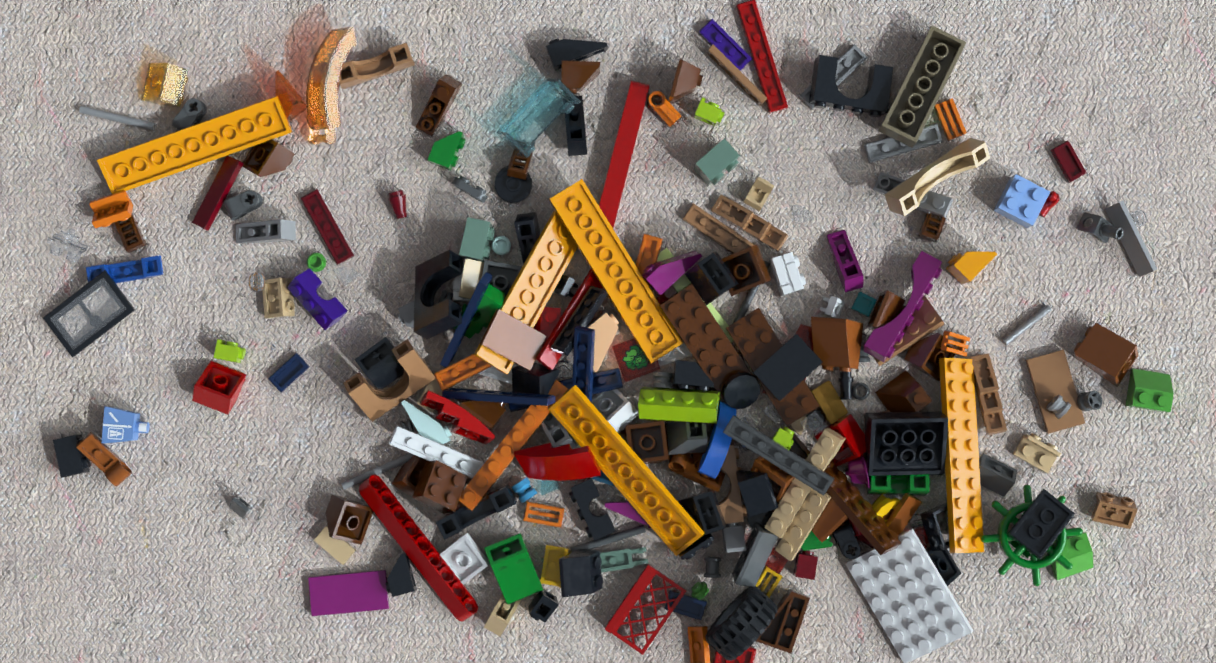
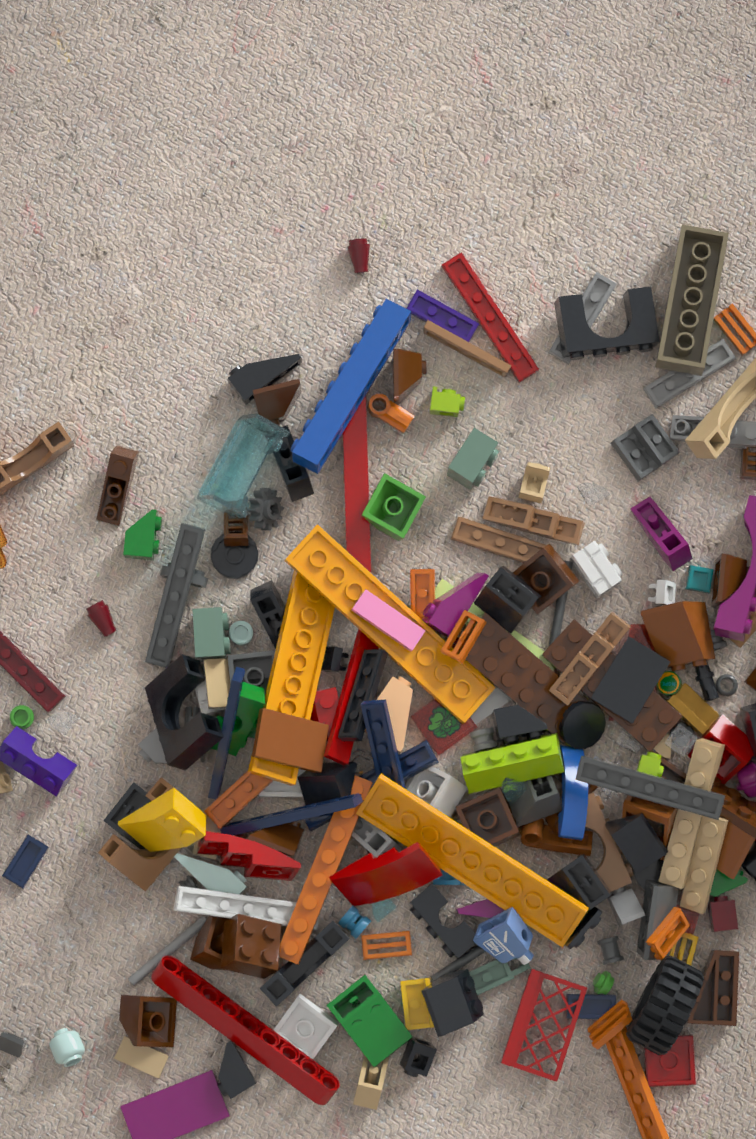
camera: 15 degrees left, 5 degrees down
none -> light aqua head [49,1028,85,1067]
none -> yellow slope [118,788,206,852]
none -> dark grey tile [145,523,206,668]
none -> dark grey gear [247,488,284,530]
none -> blue brick [291,299,411,474]
none -> bright pink tile [351,589,425,651]
none -> bright green slope [361,473,426,541]
none -> orange tile [440,610,487,664]
none -> medium blue torso [473,907,534,965]
none -> clear light blue tile [502,778,527,803]
none -> medium nougat slope [549,612,631,705]
none -> orange tile [587,999,633,1049]
none -> dark grey slope [611,414,680,481]
none -> orange tile [646,907,690,960]
none -> green tile [657,671,682,696]

